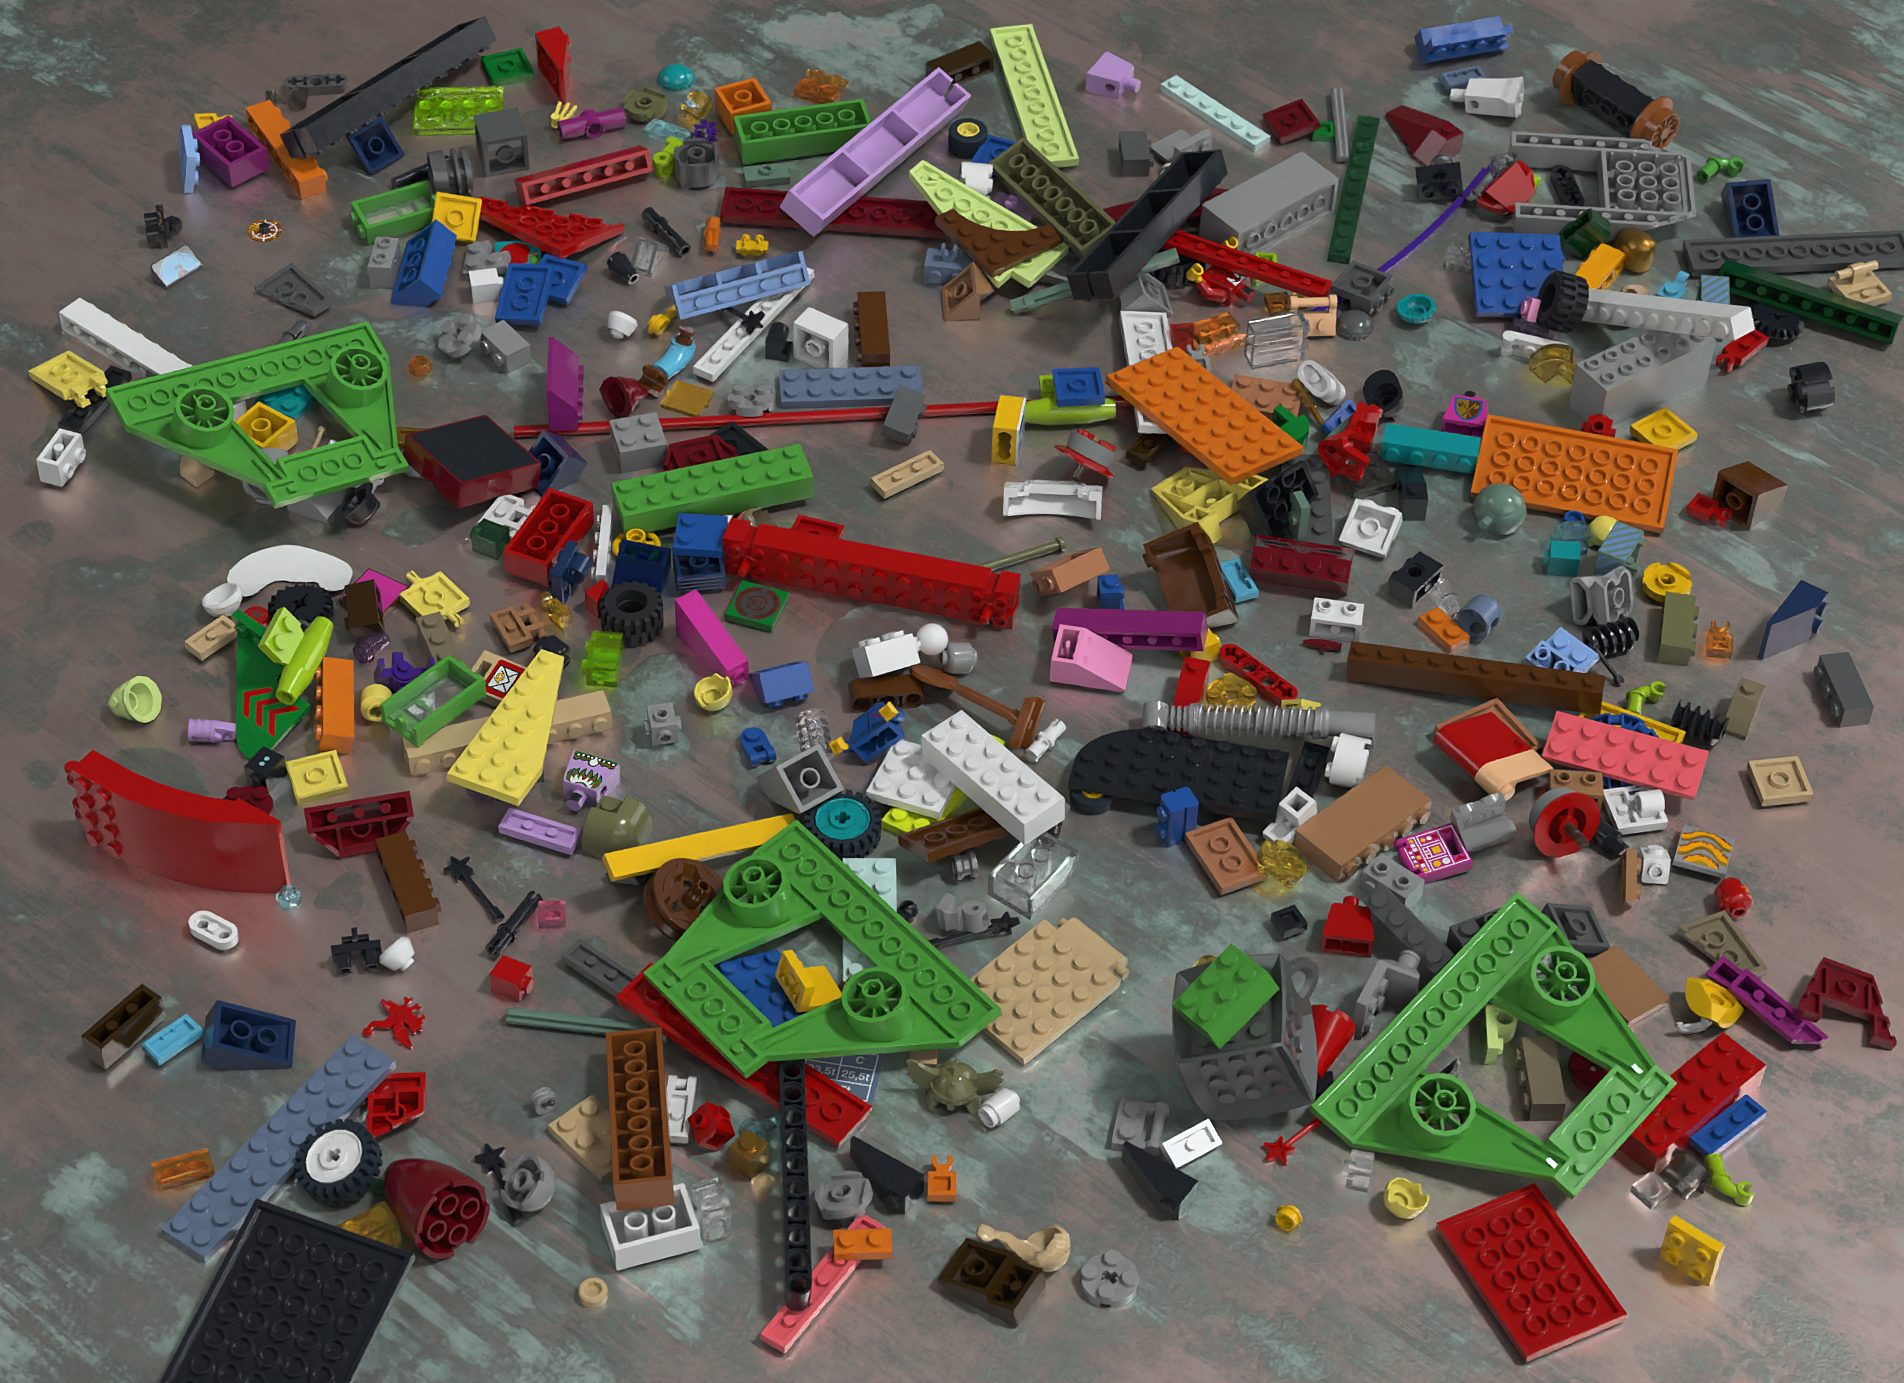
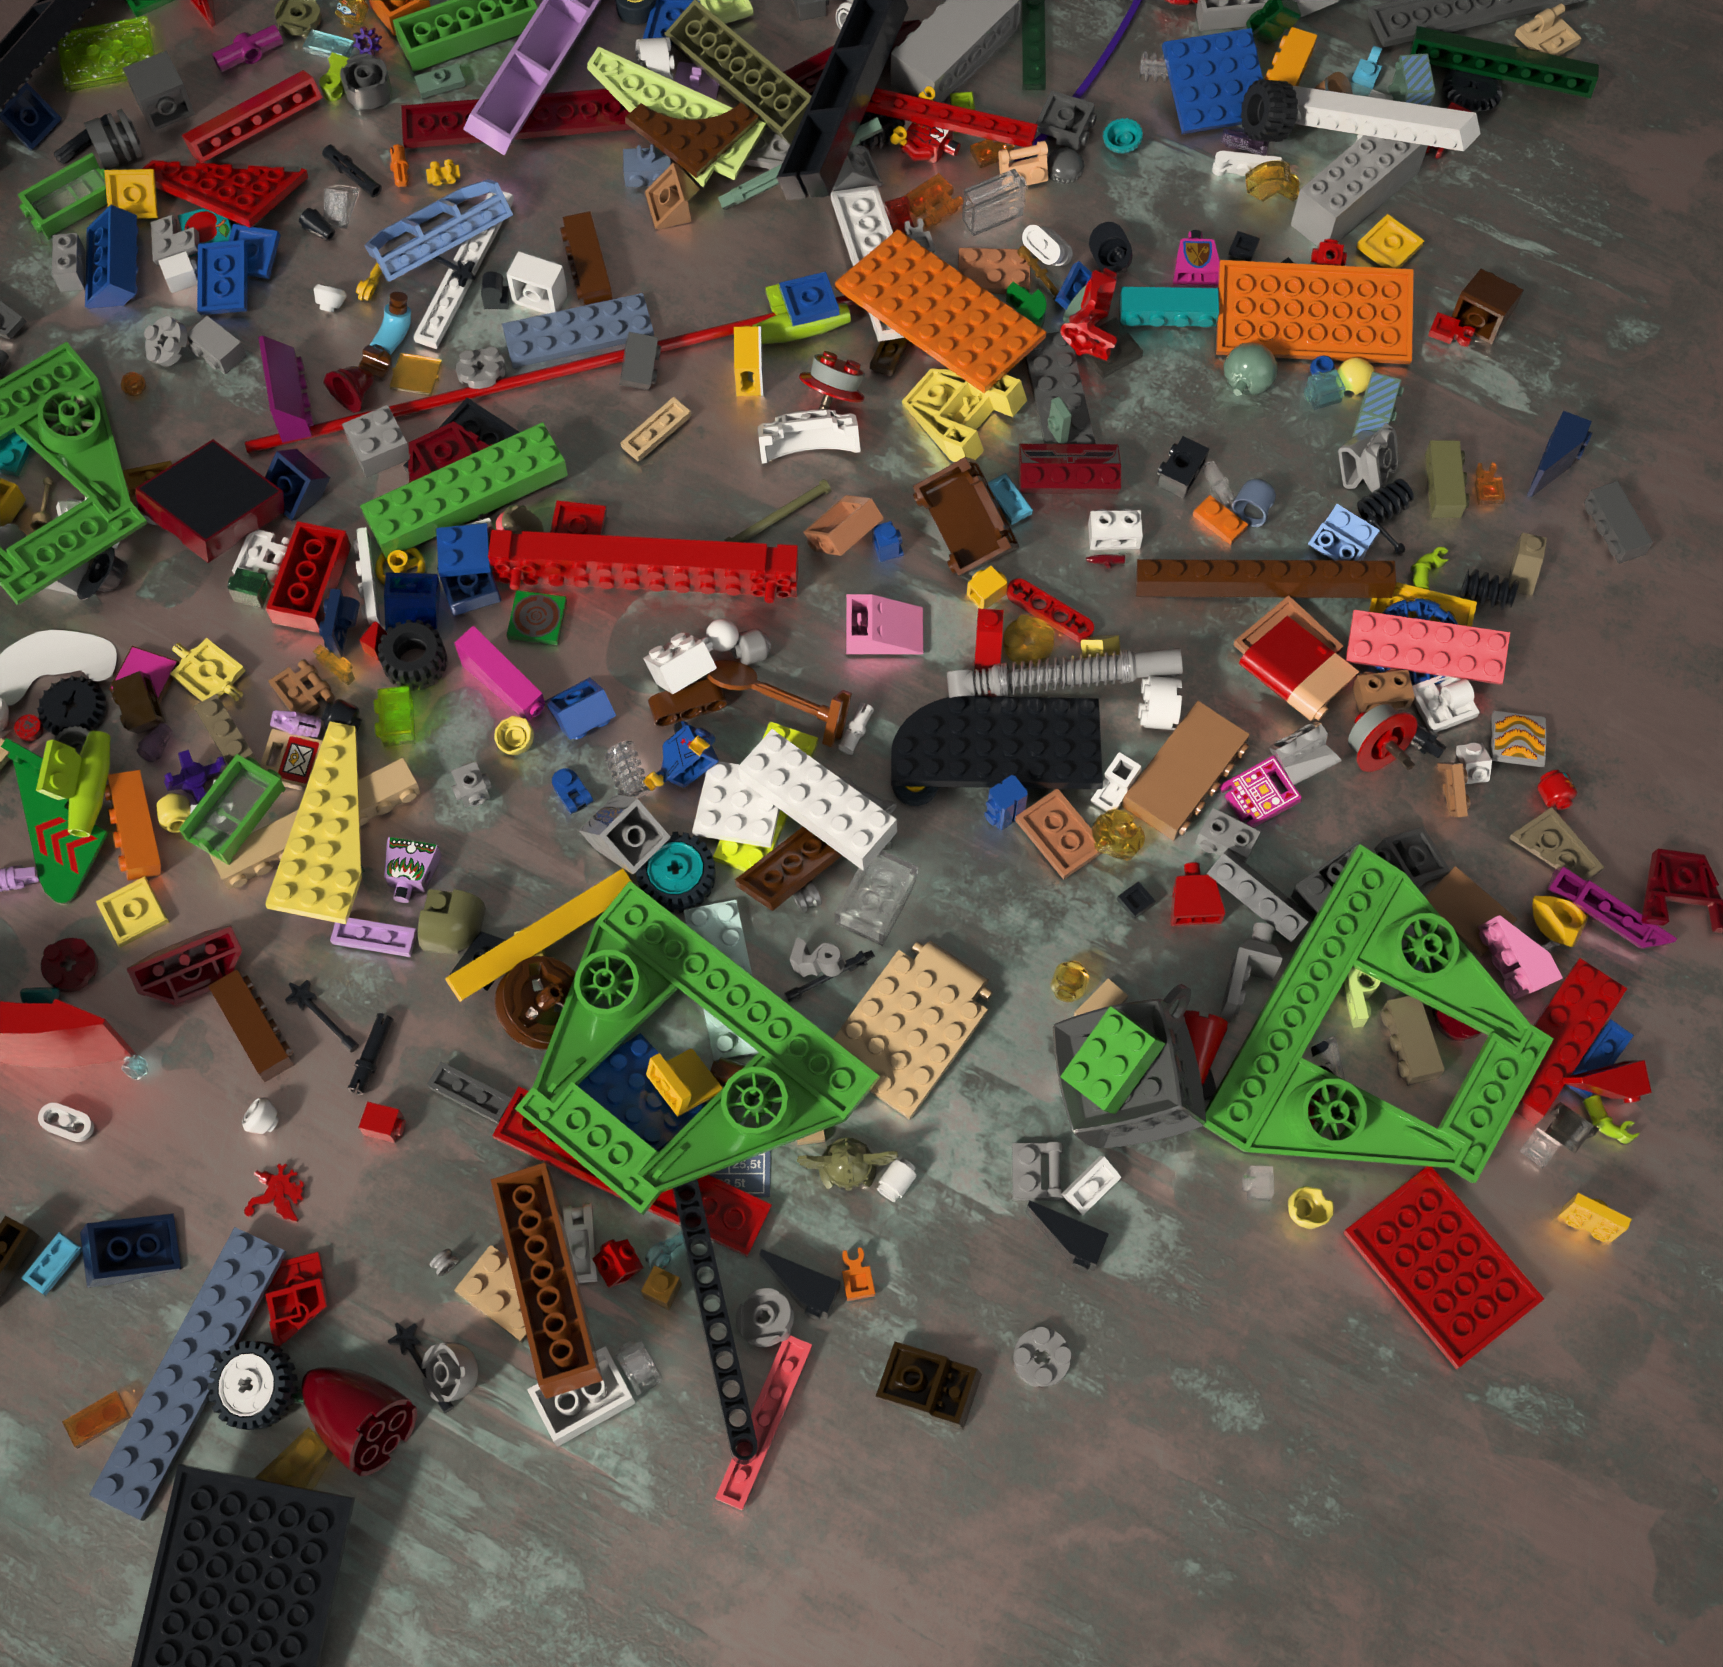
camera: 10 degrees left, 20 degrees up
black brick [244,746,287,792] -> none
black hips [331,927,382,974] -> none
sand green axle [505,1007,668,1042] -> none
clear pink plate [538,900,566,929] -> none
light yellow piece [551,102,577,129] -> none
tan tile [578,1278,608,1308] -> none
orange plate [833,1228,892,1261] -> none
black hinge [897,900,918,924] -> none
tan hair [976,1223,1071,1272] -> none
magenta brick [1052,608,1208,651] -> none
black wedge [1237,460,1319,537] -> none
red piece [1263,1118,1322,1166] -> none
yellow plate [1275,1205,1302,1231] -> none
black plate [1285,741,1330,799] -> none
white plate [1339,499,1402,559] -> none
black slope [1395,466,1428,521] -> none
bright pink plate [1520,296,1541,323] -> none
teal brick [1543,540,1580,577] -> none
pearl gold piece [1613,228,1656,272] -> none
yellow plate [1641,562,1692,605] -> none
tan plate [1747,756,1814,806] -> none
black brick [1787,361,1835,414] -> none
none -> lavender hinge [270,710,321,739]
none -> black plate [1228,231,1260,261]
none -> bright pink slope [1478,915,1563,1000]
none -> red slope [1563,1060,1652,1103]

